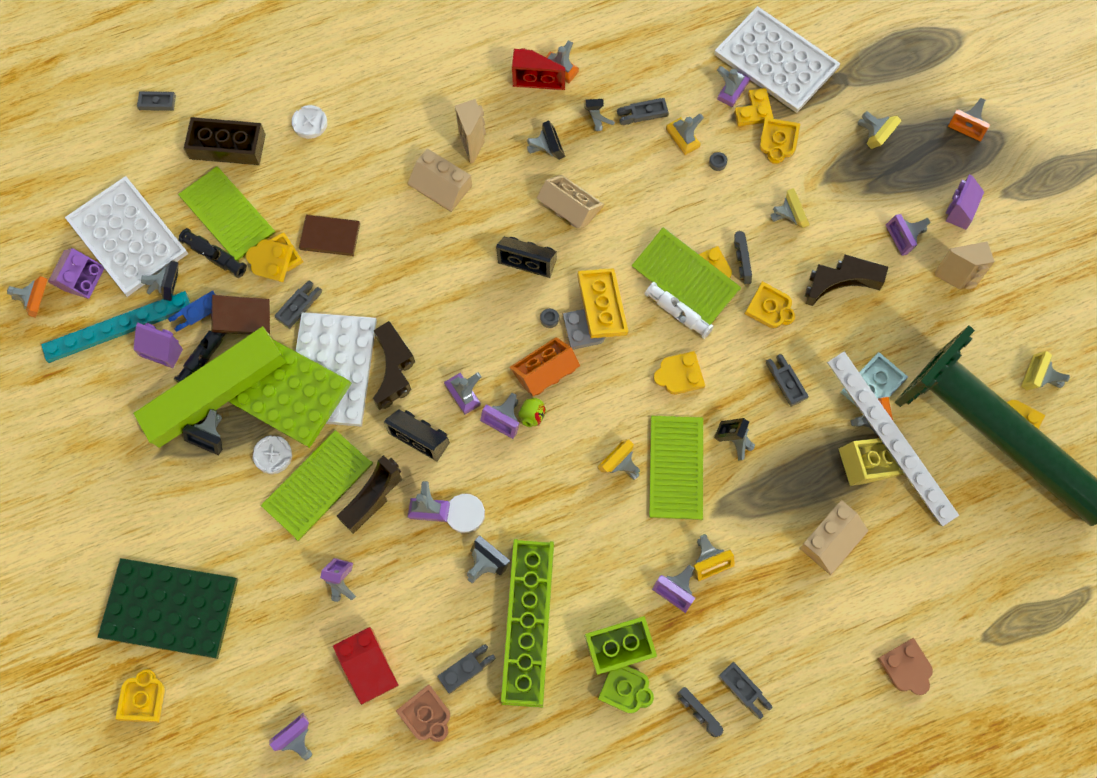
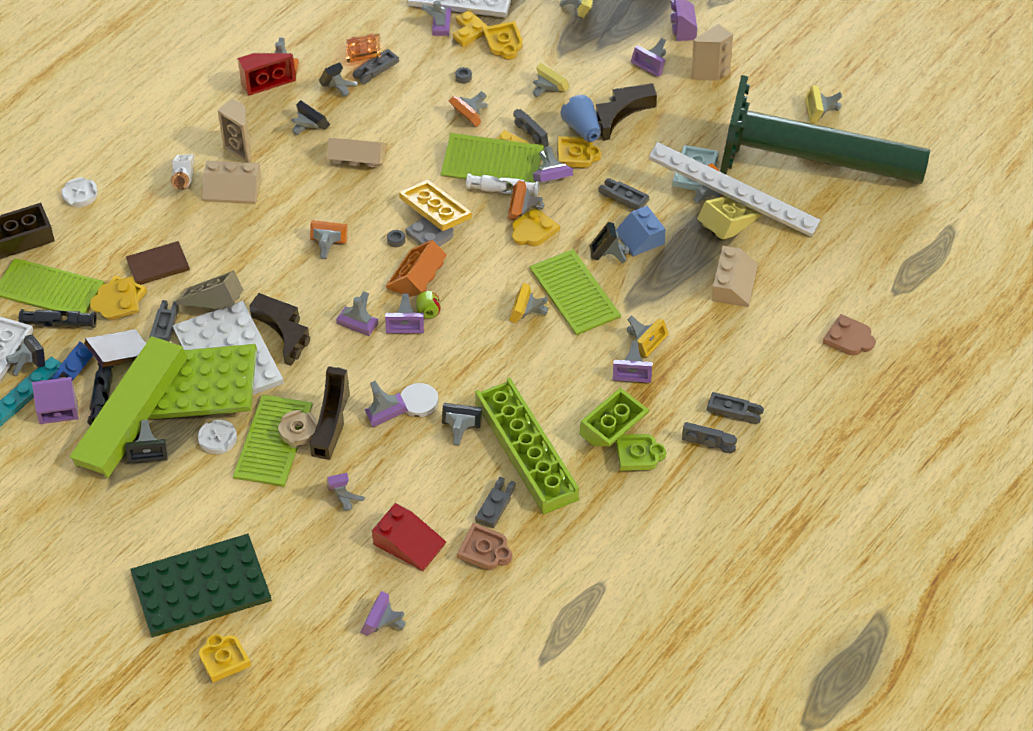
camera: 30 degrees left, 20 degrees down
black slope [384,409,450,462] -> none
black slope [496,236,557,278] -> none
piece [666,114,704,155] -> none
none -> white plate [171,154,195,190]
none -> dark tan slope [175,270,243,309]
none -> tan plate [278,410,317,448]
none -> piece [310,220,348,259]
none -> clear orange plate [346,33,381,63]
none -> piece [449,91,488,127]
none -> orange piece [507,180,544,221]
none -> piece [533,146,573,182]
none -> medium blue cone [560,95,601,142]
none -> medium blue slope [616,206,665,256]

